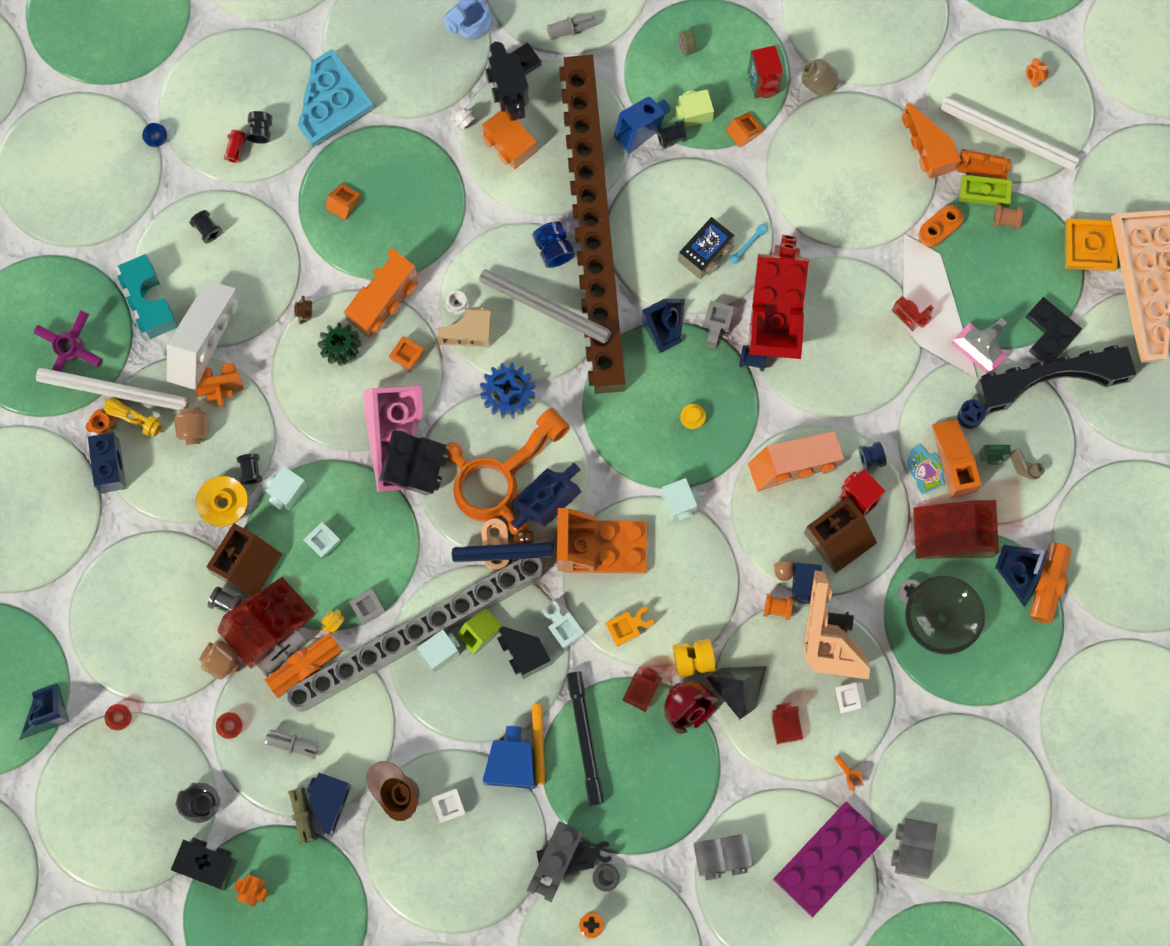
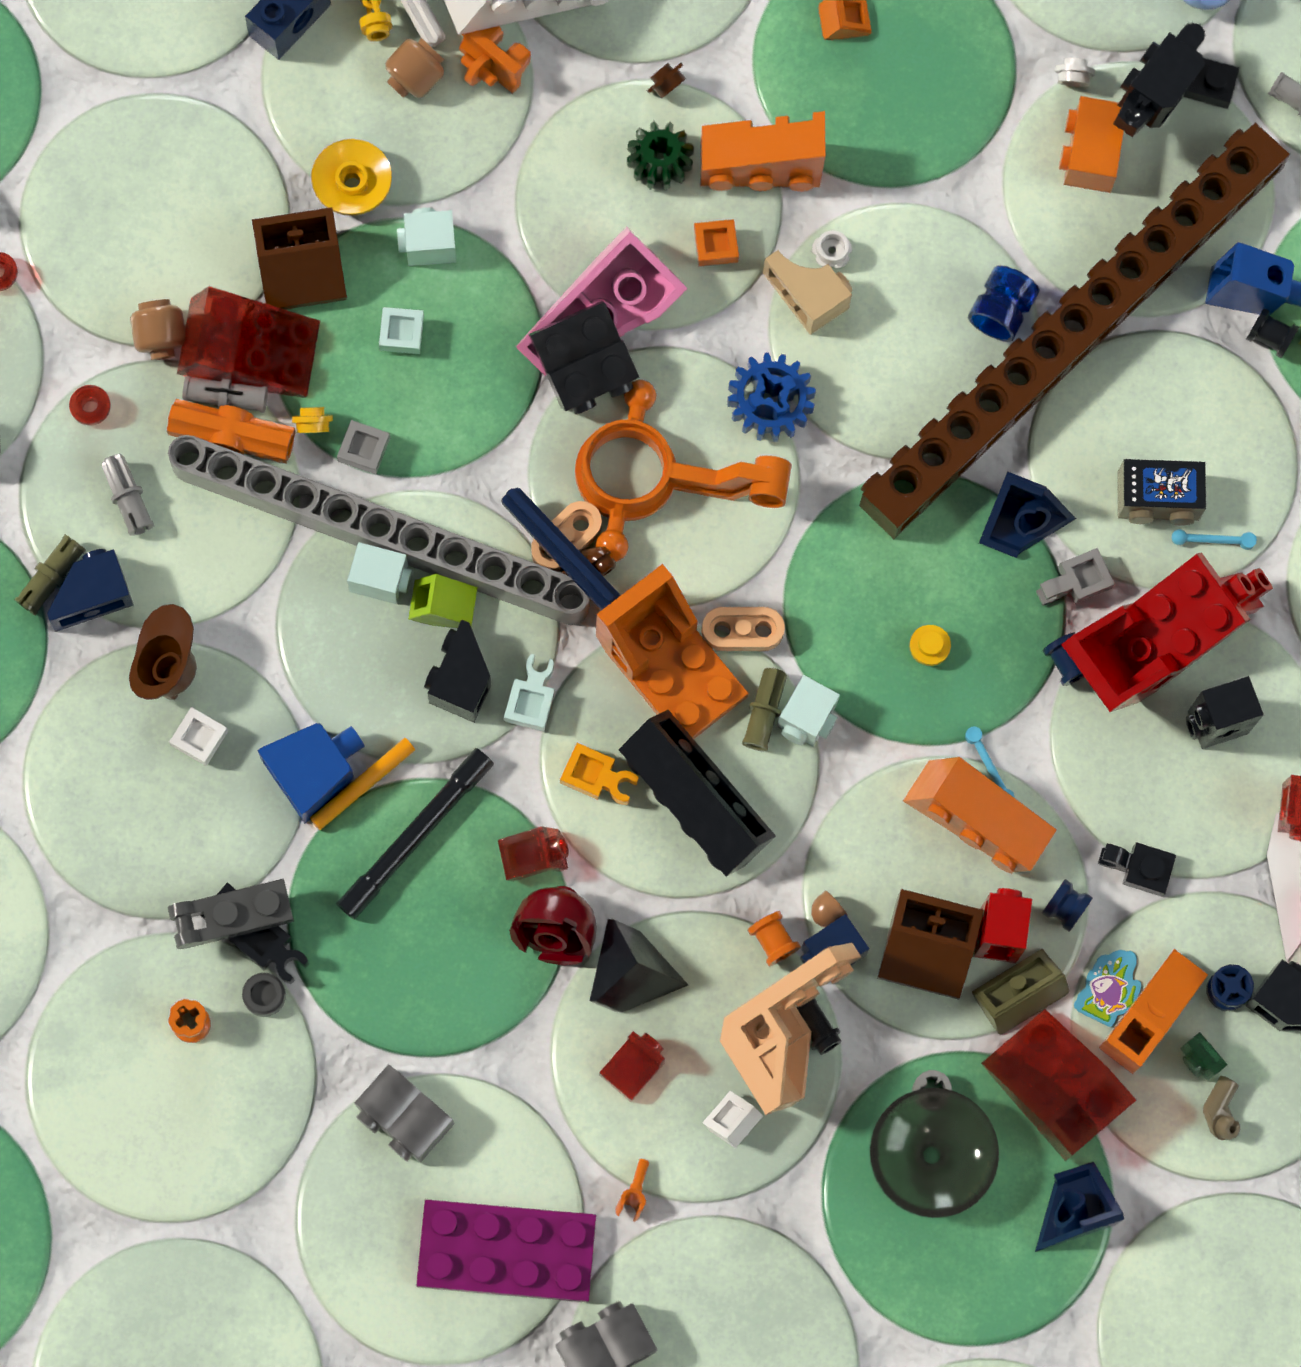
camera: 45 degrees right, 0 degrees up
dark grey bush [208,586,242,617] -> none
black bush [236,454,262,485] -> none
light grey axle [479,269,611,343] -> none
dark blue plate [510,463,581,530] -> none
yellow wheel [673,638,716,678] -> none
orange piece [1029,542,1072,624] -> none
none -> black brick [619,710,776,877]
none -> light nougat plate [701,607,785,651]
none -> olive axle [742,668,787,751]
none -> medium azure hinge [965,726,1015,797]
none -> olive slope [972,949,1069,1035]
none -> black plate [1098,842,1176,897]
none -> black brick [1186,676,1264,749]

